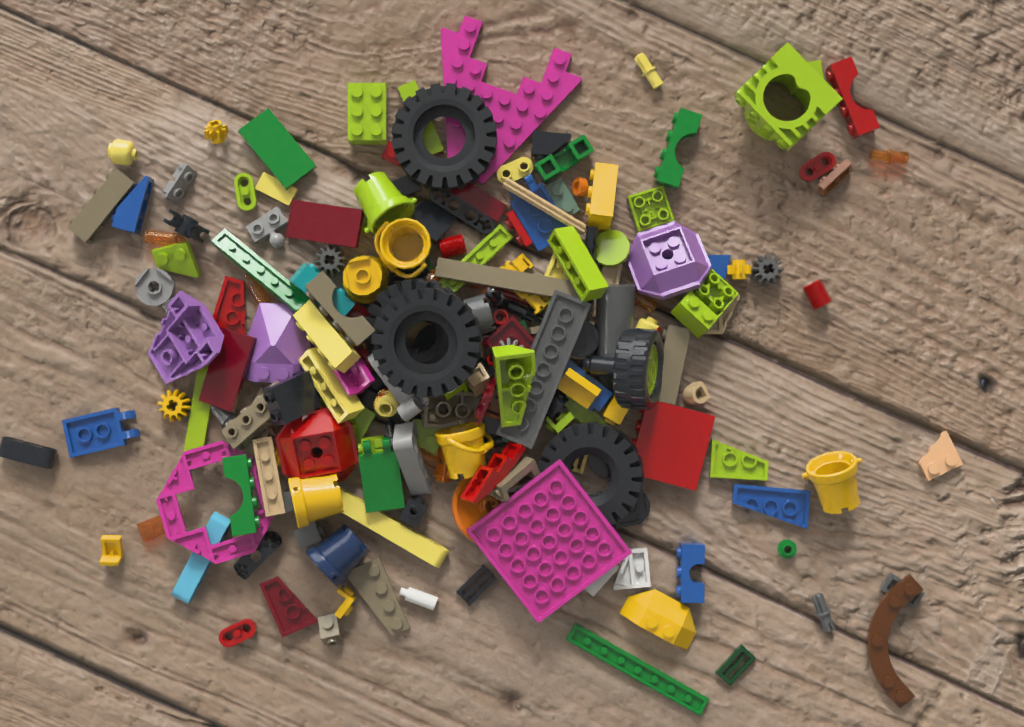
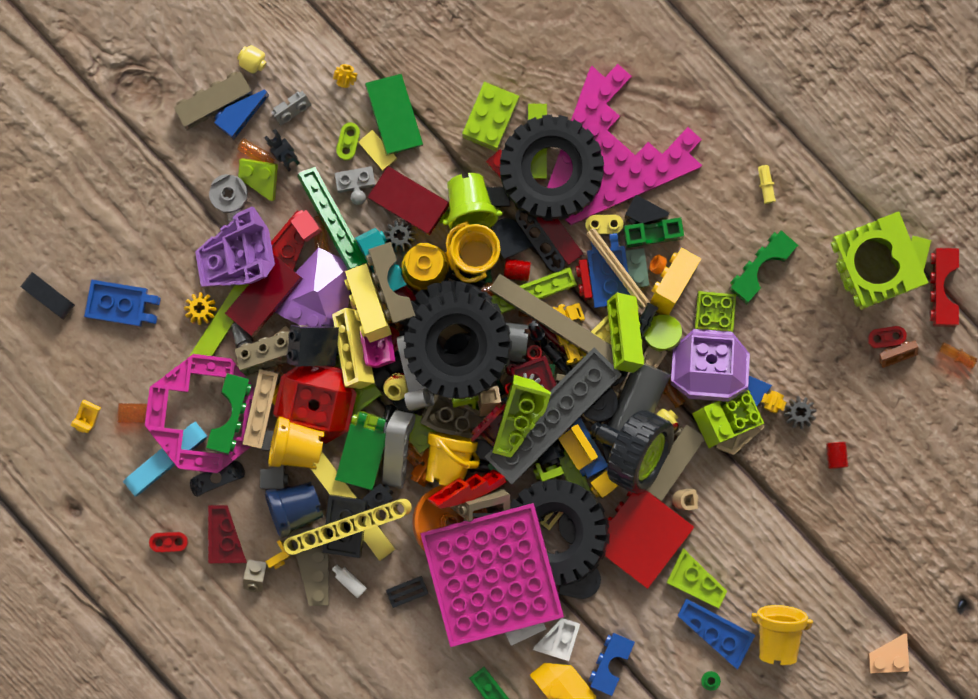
camera: 30 degrees right, 5 degrees down
none -> light yellow beam [284,499,412,555]
none -> coral brick [291,210,322,242]
none -> black plate [322,494,368,558]

